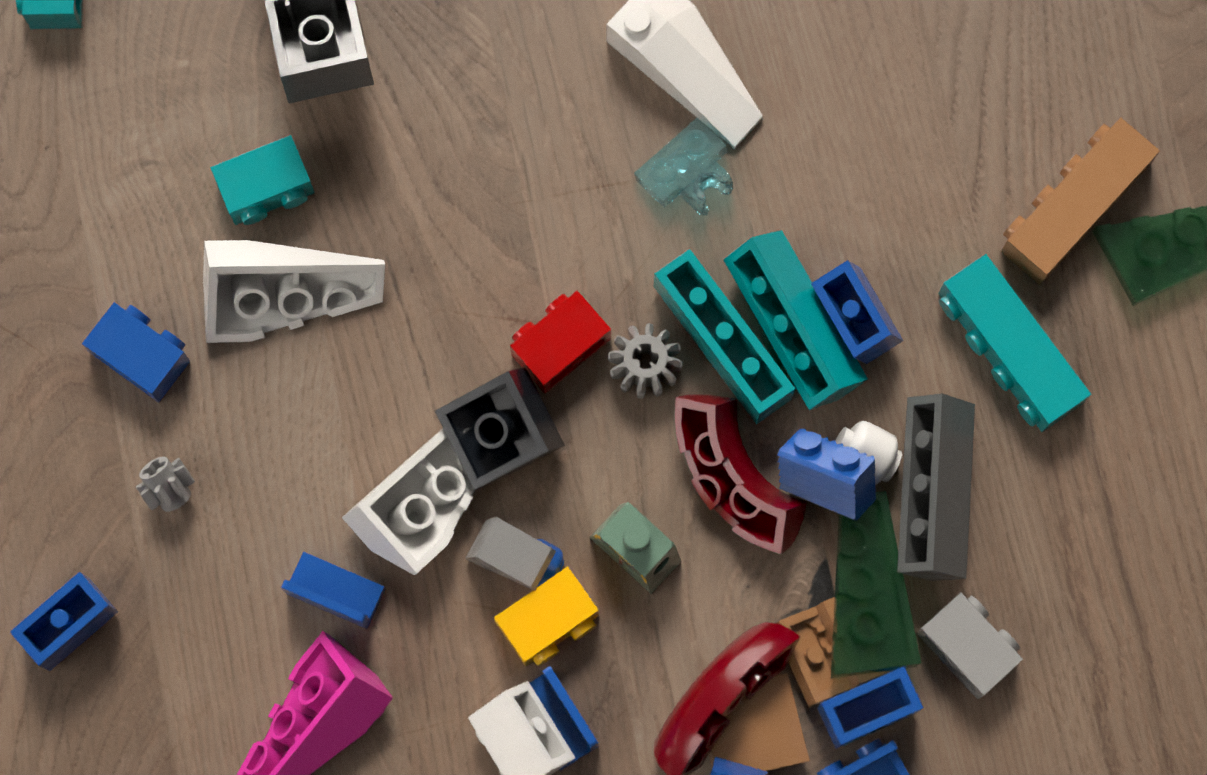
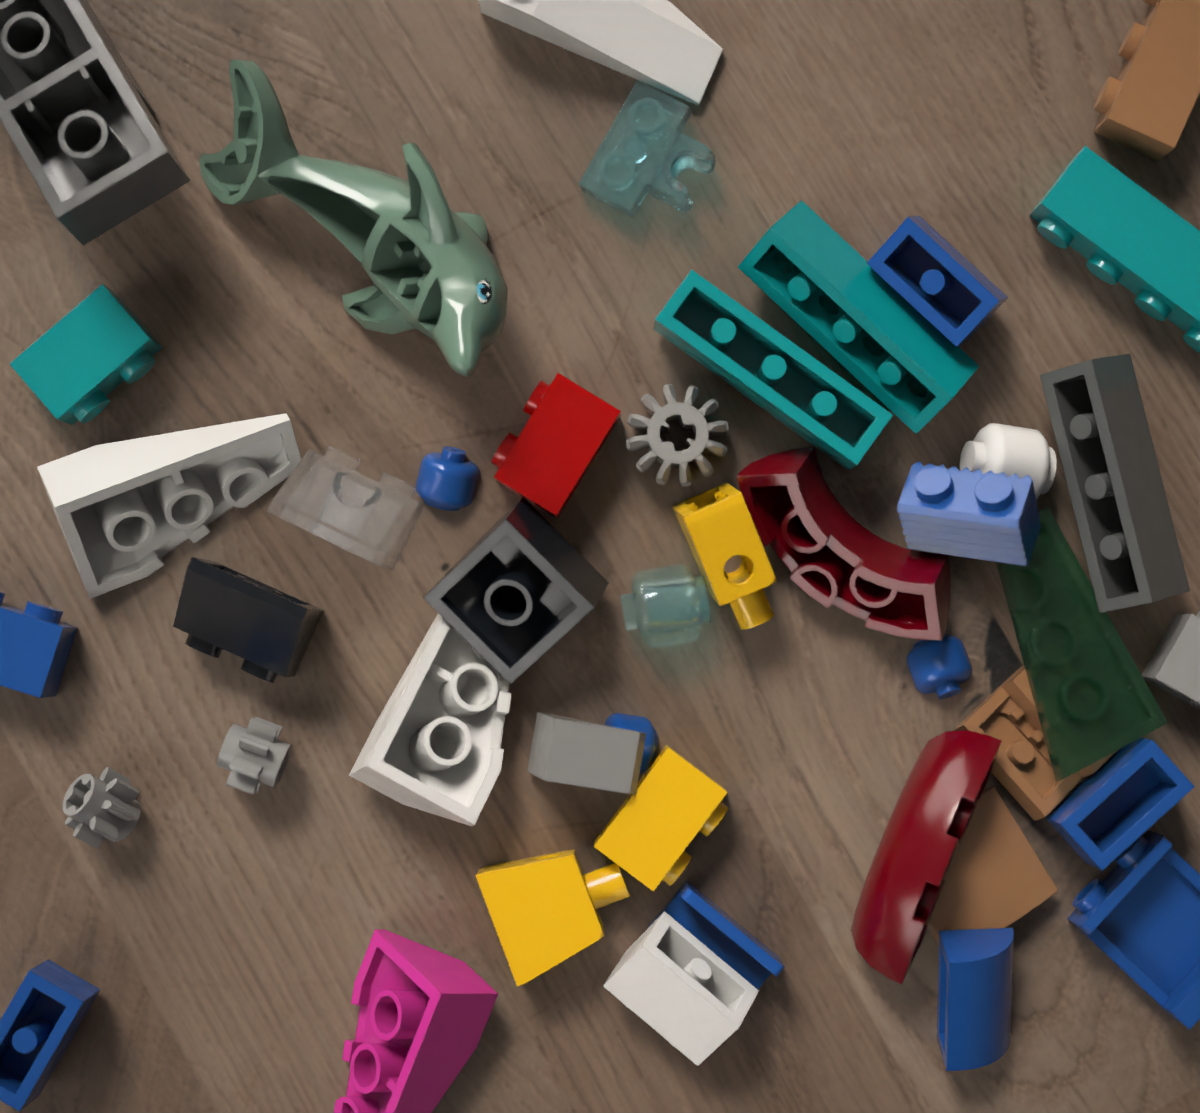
camera: 15 degrees left, 10 degrees up
blue panel [281,551,386,629] -> none
sand green torso [590,502,681,594] -> none
none -> black slope [173,557,324,683]
none -> sand green animal [199,60,508,377]
none -> light grey gear [217,717,292,795]
none -> clear slope [267,446,425,571]
none -> blue piece [416,446,480,511]
none -> yellow torso [476,849,630,987]
none -> clear light blue head [620,563,711,648]
none -> yellow torso [672,482,776,630]
none -> blue piece [907,634,973,699]

